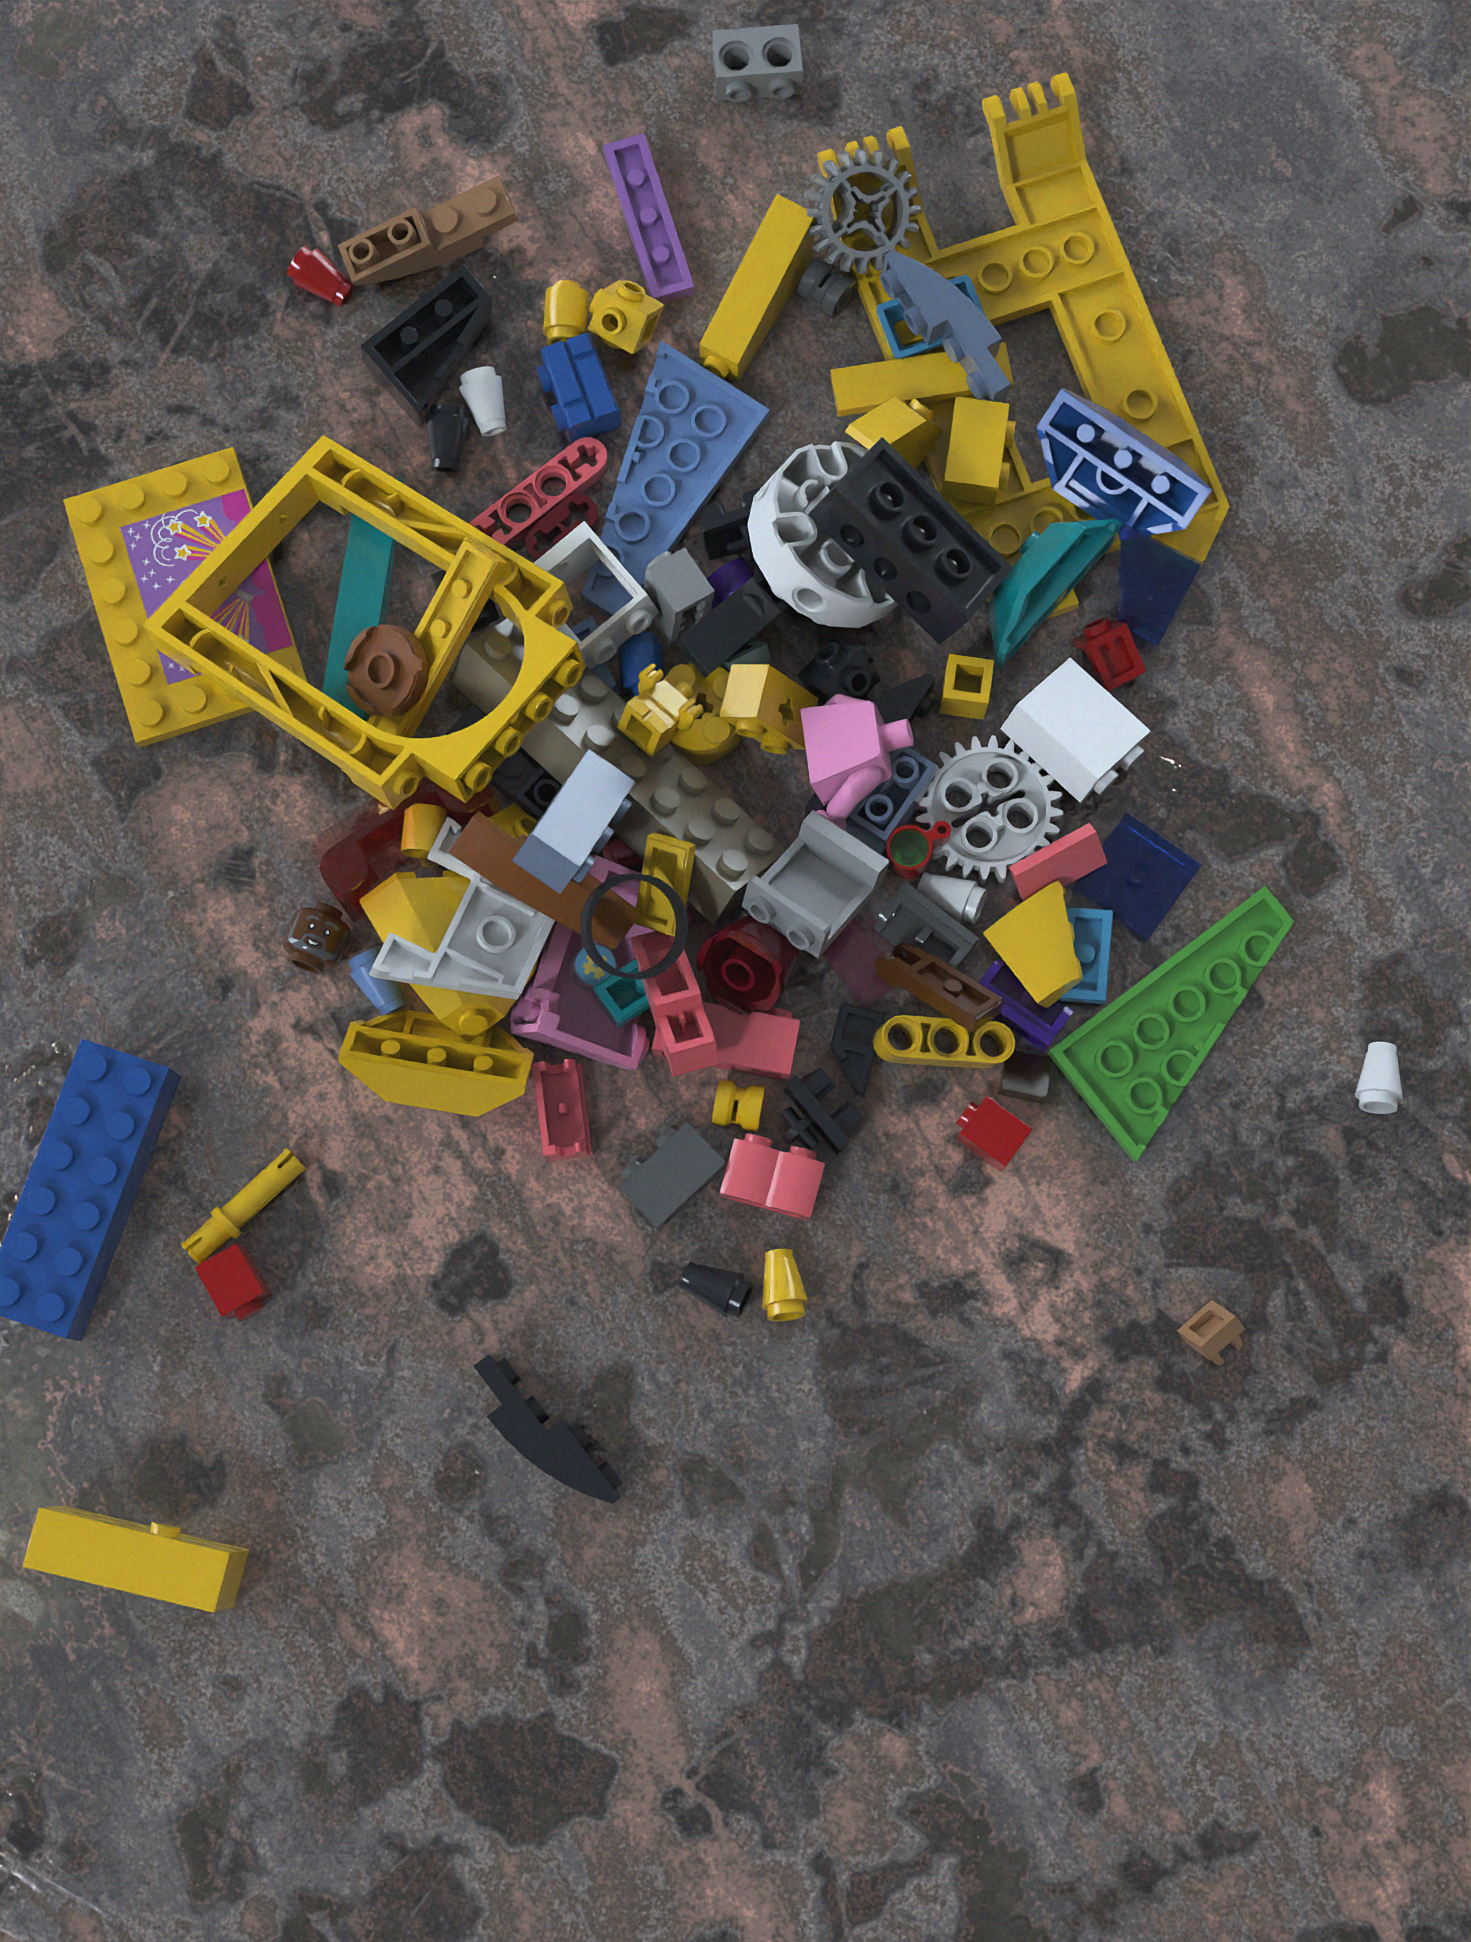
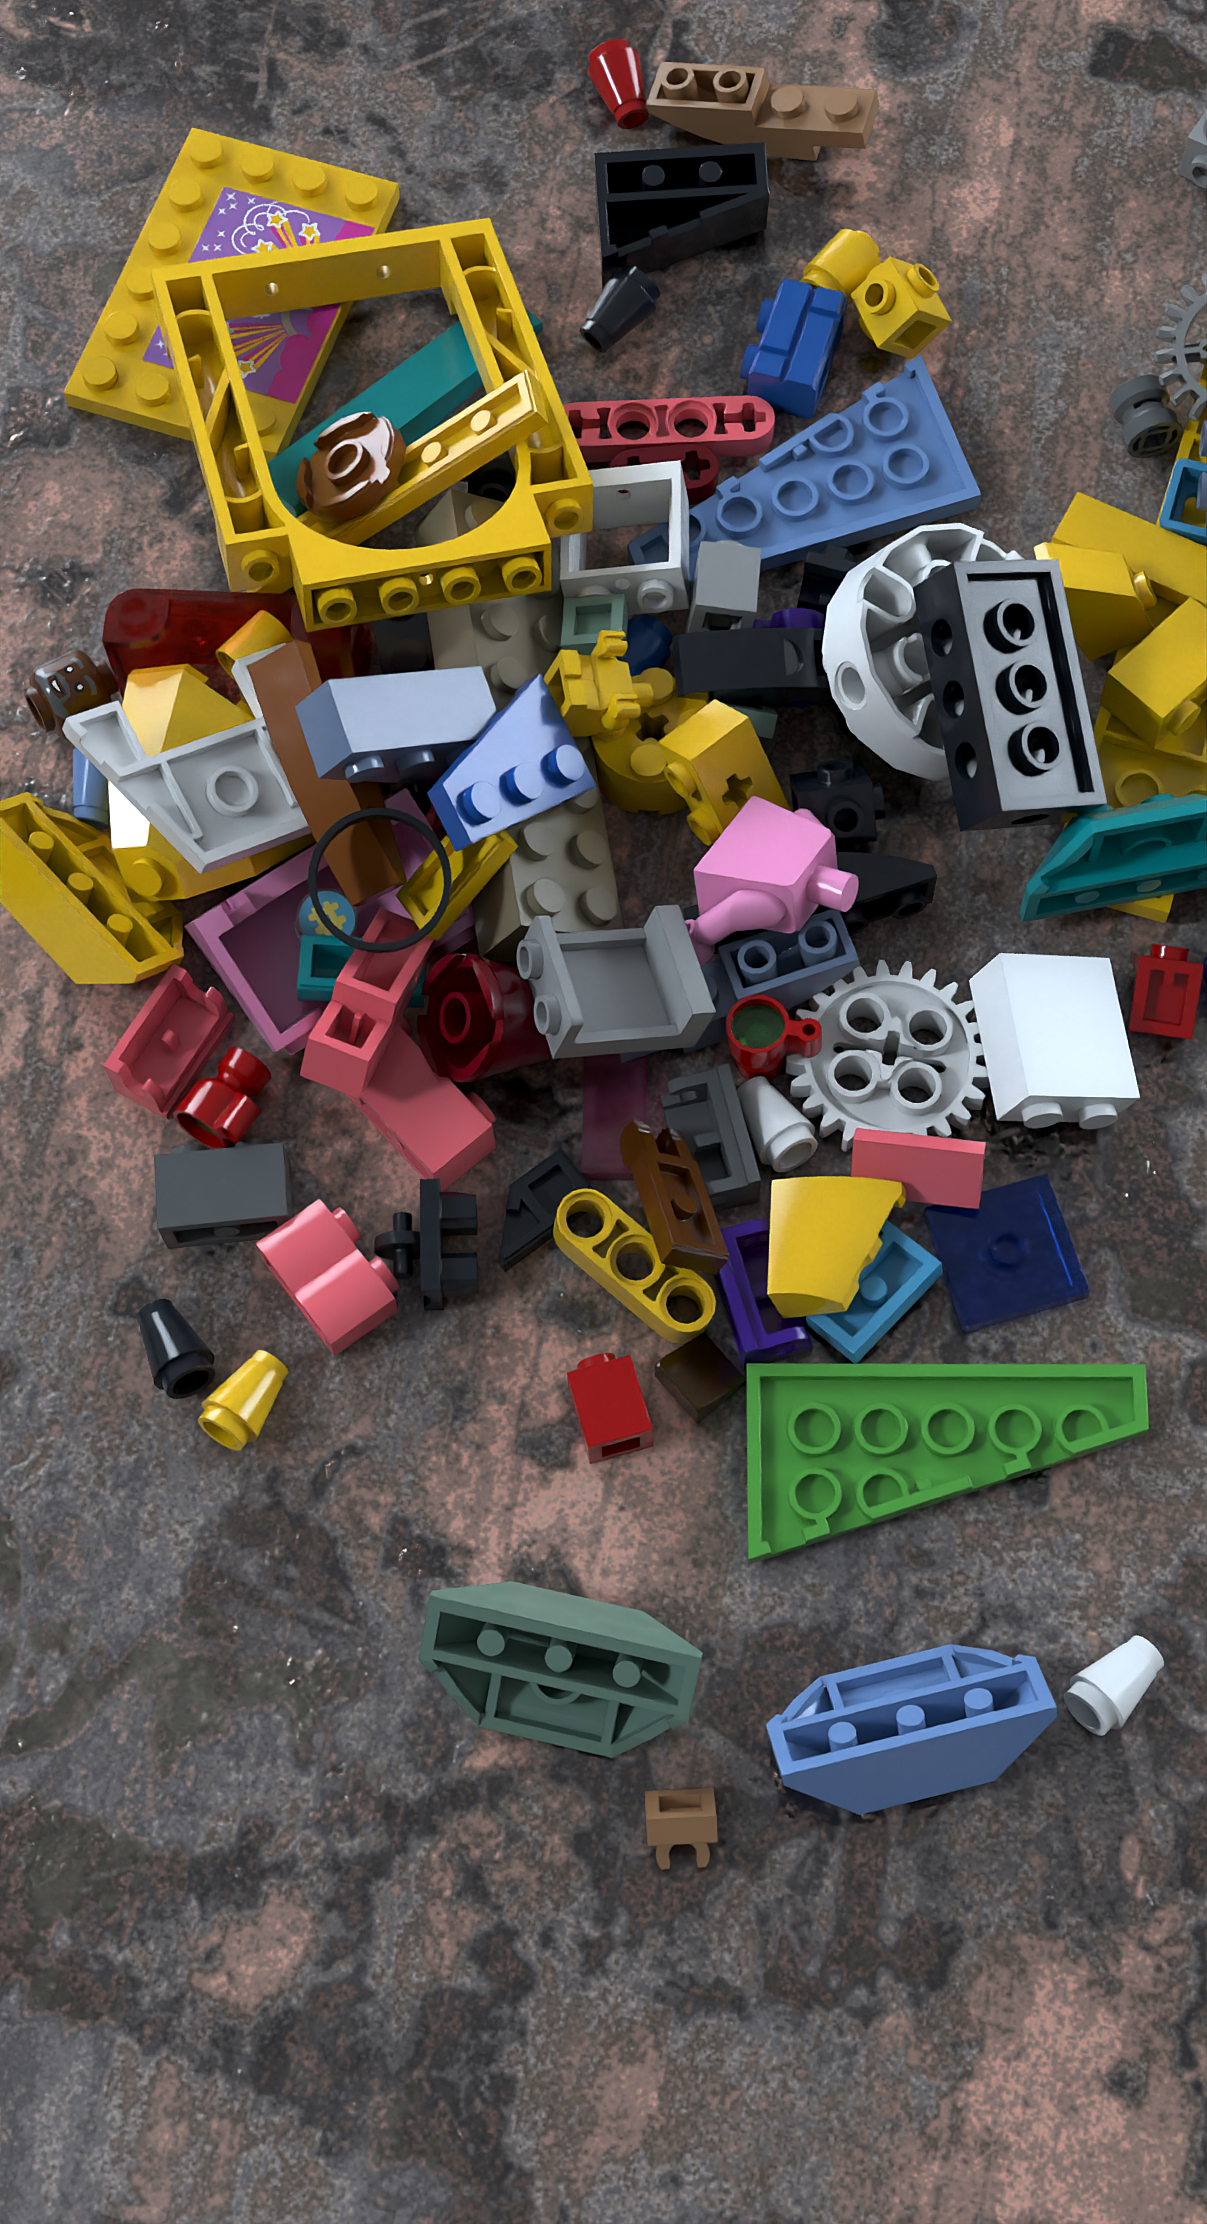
camera: 40 degrees right, 10 degrees down
white cone [459,366,507,437] -> none
medium lavender plate [603,134,695,304] -> none
yellow slope [699,194,816,383] -> none
yellow wheel [712,1078,765,1132] -> none
yellow brick [939,654,994,720] -> none
none -> red piece [173,1047,271,1149]
none -> sand green wedge [418,1581,703,1758]
none -> wing [427,673,596,852]
none -> sand green tile [561,593,629,661]
none -> medium blue wedge [766,1644,1058,1815]

